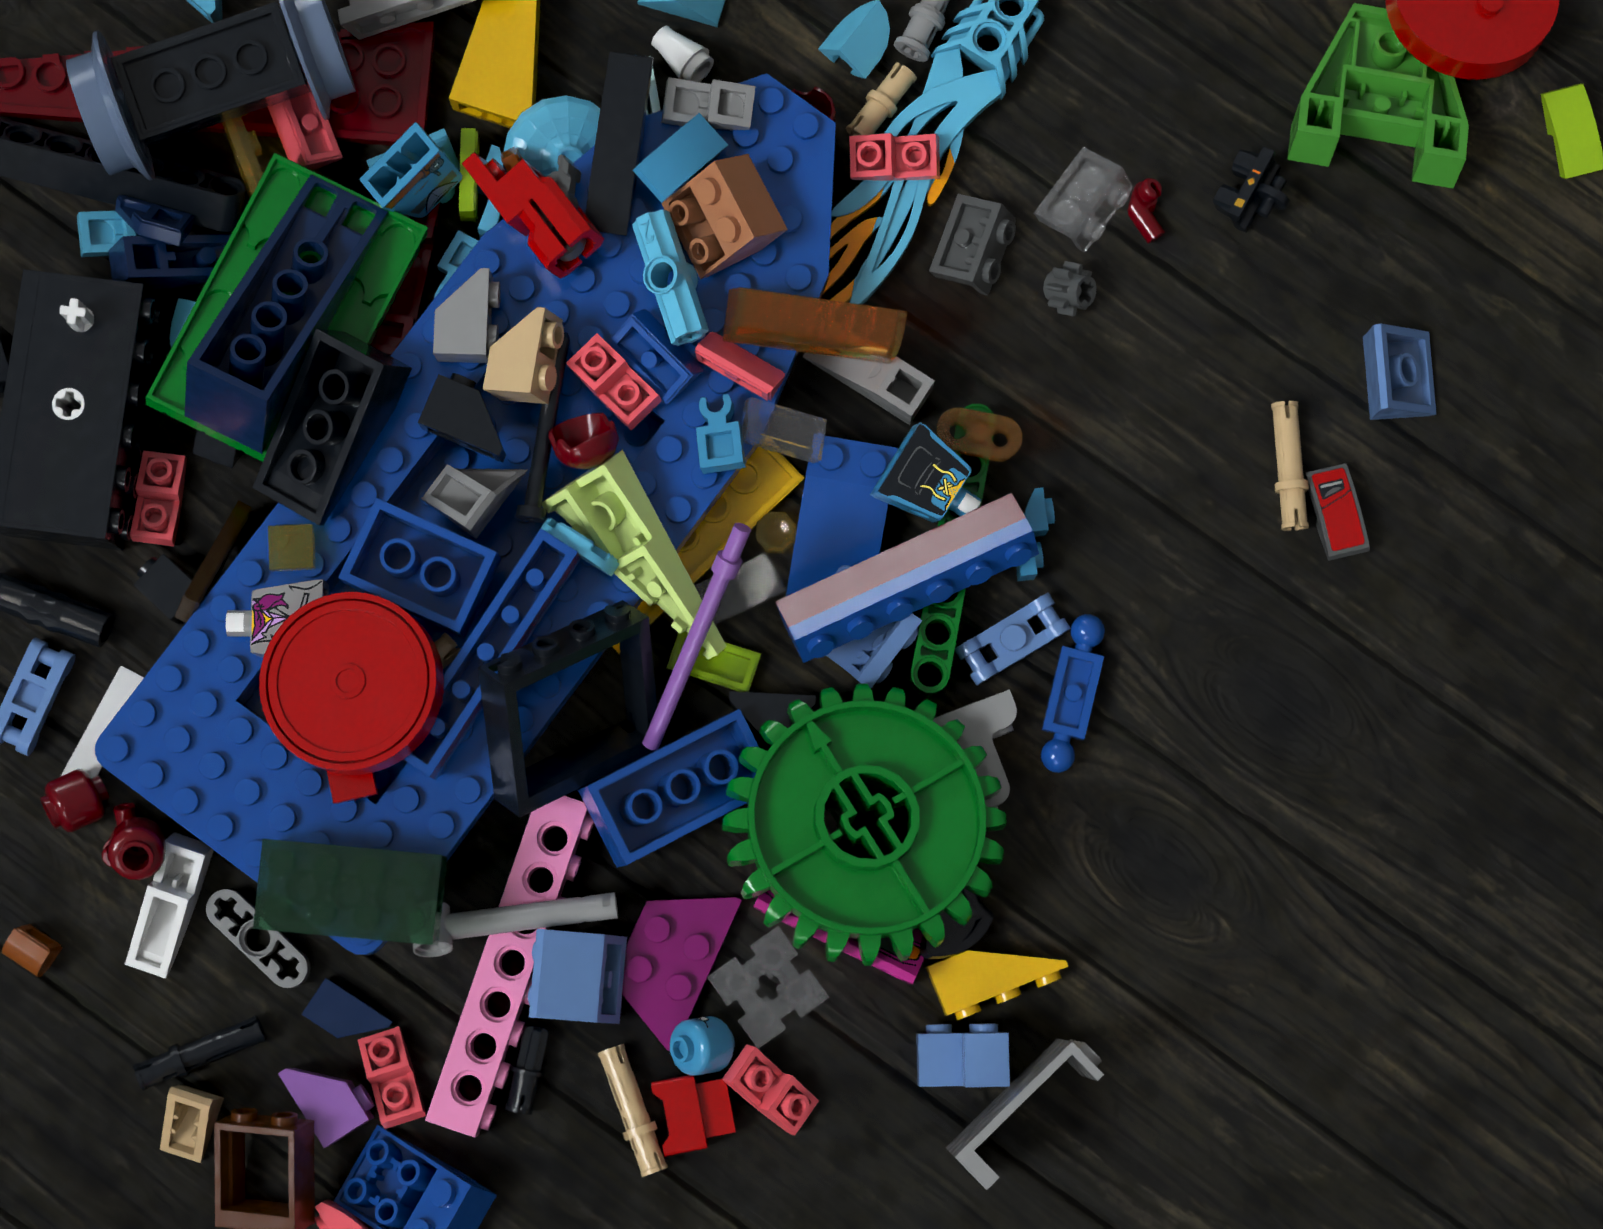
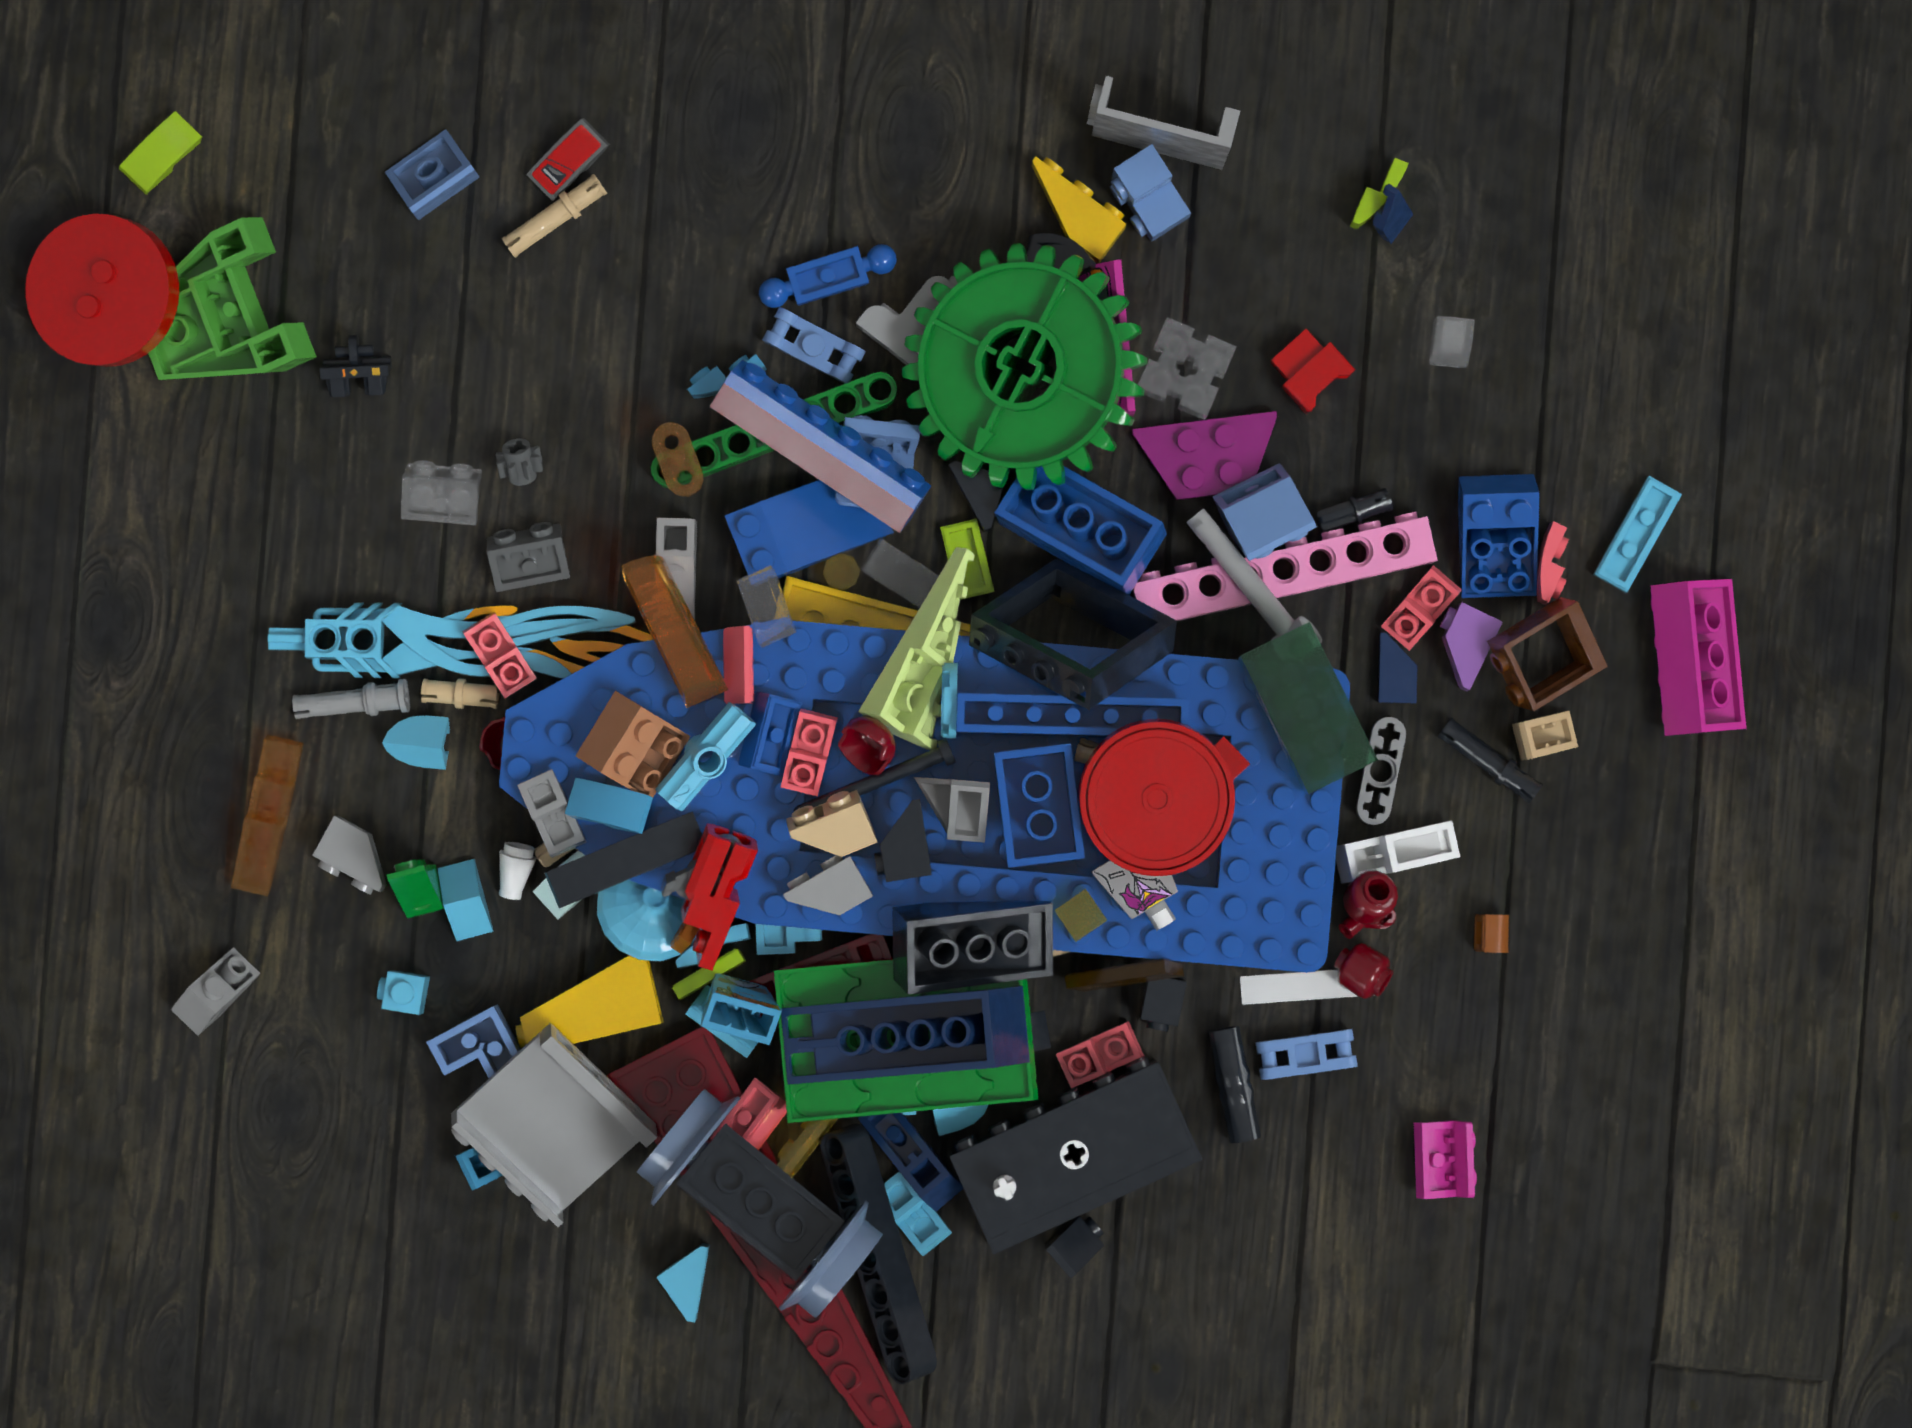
camera: 120 degrees left, 5 degrees up
dark blue tile [115,194,194,246] -> none
tan pin [597,1044,668,1177] -> none
medium lavender bar [642,523,751,750] -> none
dark azure head [670,1016,735,1076] -> none
dark azure plate [696,394,746,474] -> none
coral slope [722,1044,819,1136] -> none
torso [870,422,981,522] -> none
dark red arm [1127,178,1165,244] -> none

